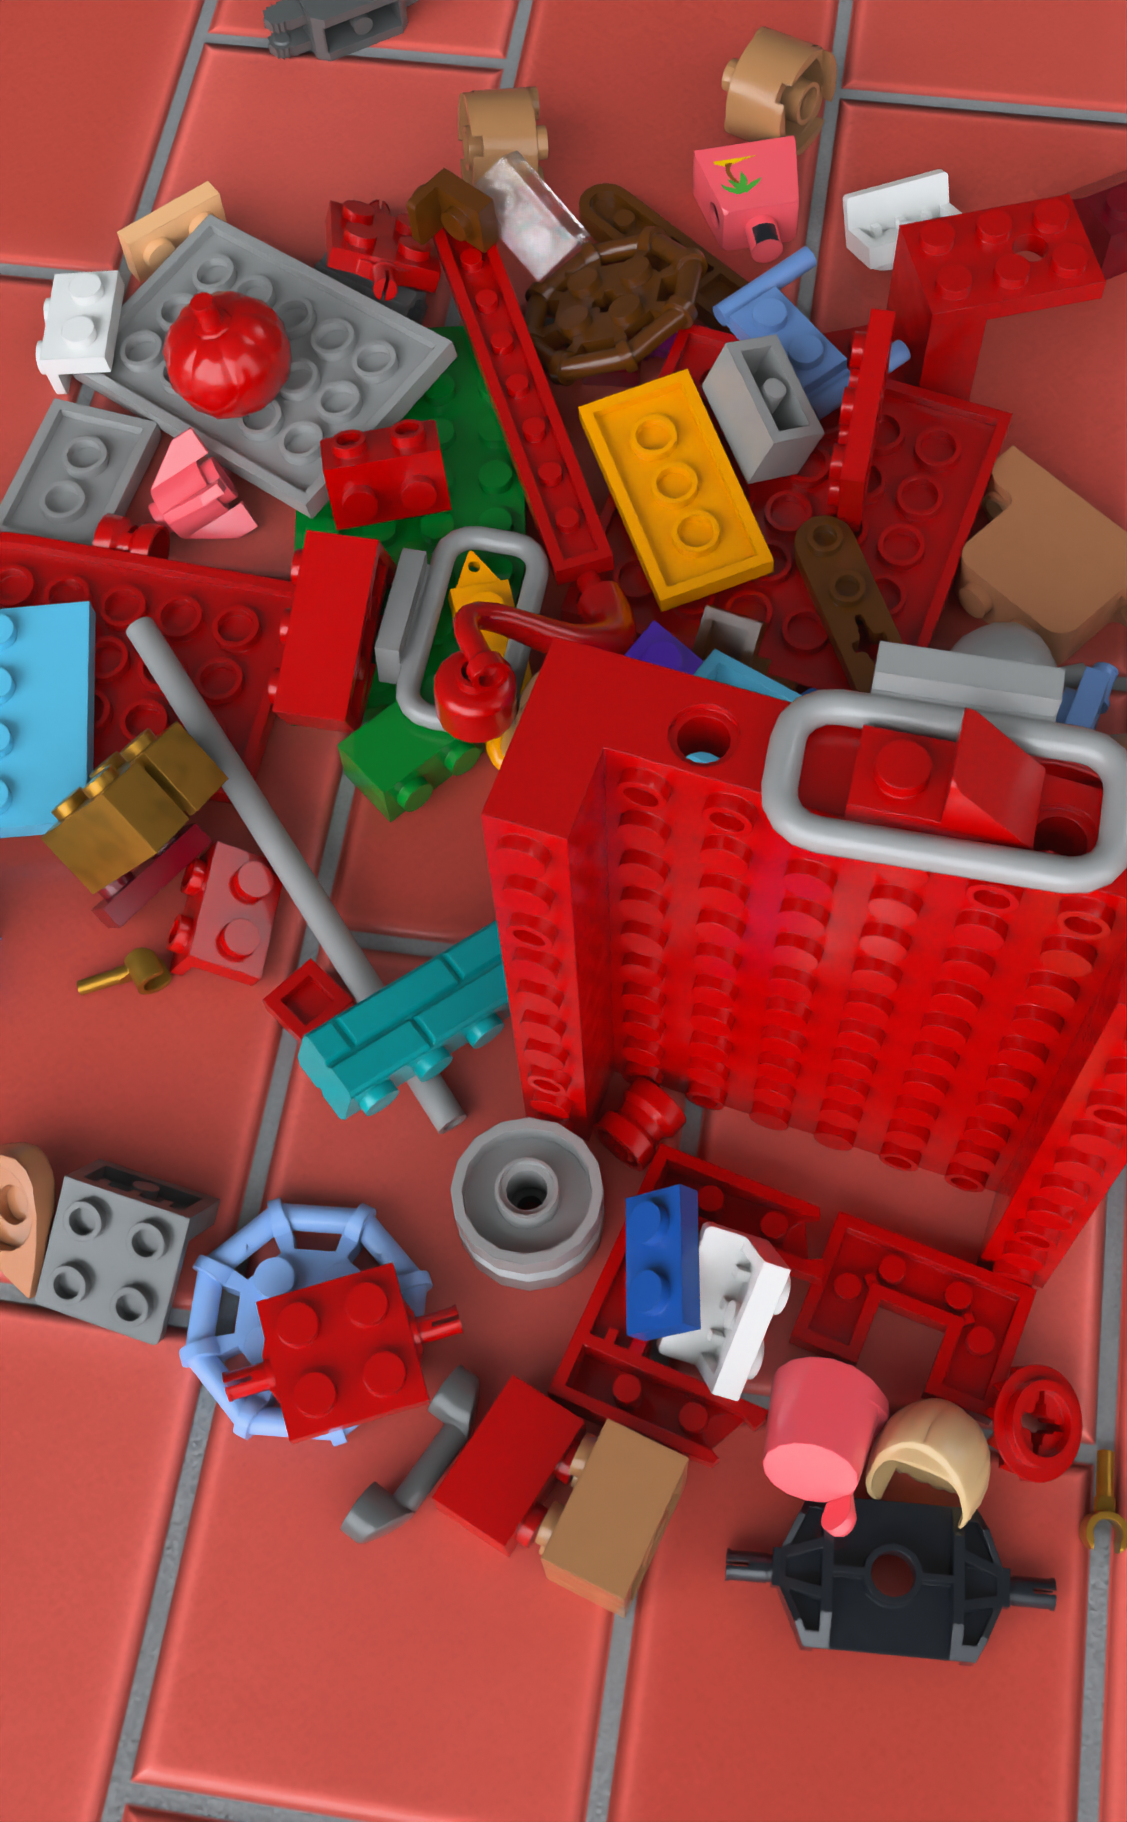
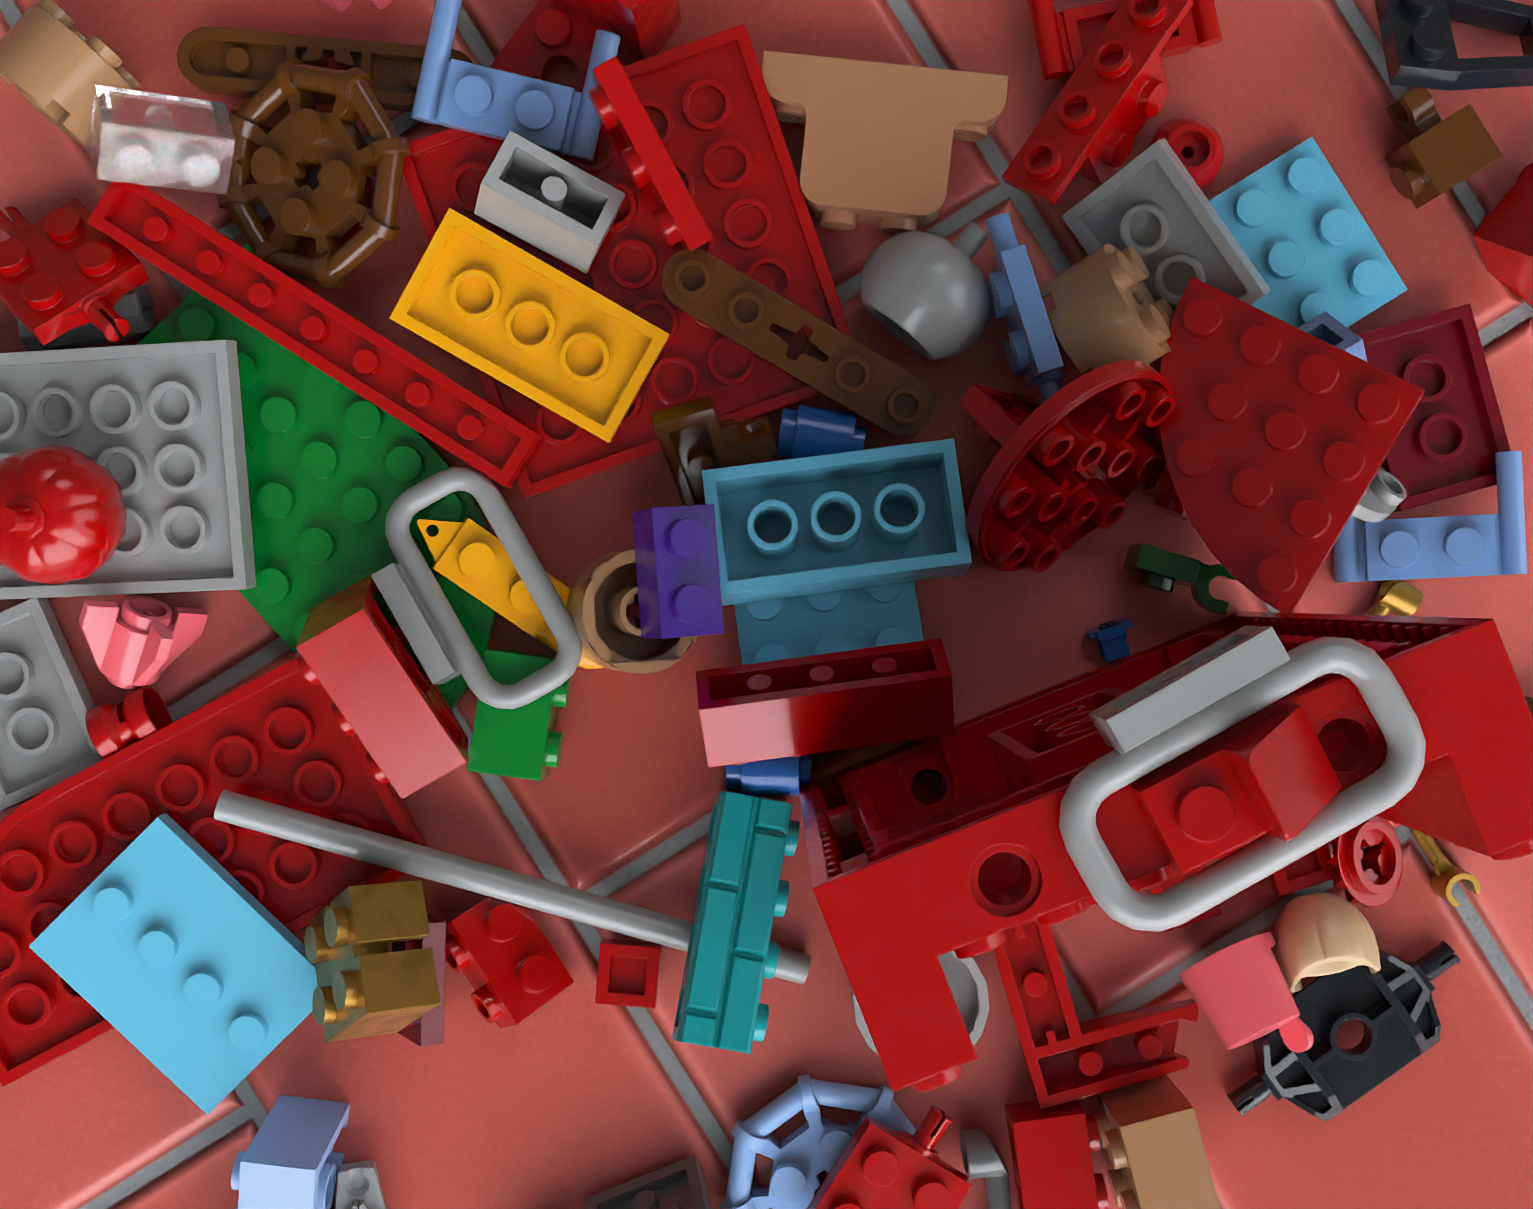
camera: 45 degrees left, 25 degrees up
pearl gold hand [77,947,172,996] -> none
red bracket [320,419,452,530] -> none
reddish brown bracket [406,168,499,253] -> none
red head [434,650,517,743] -> none
red animal [453,570,637,692] -> none
blue plate [626,1184,701,1341] -> none
white bracket [656,1222,791,1401] -> none

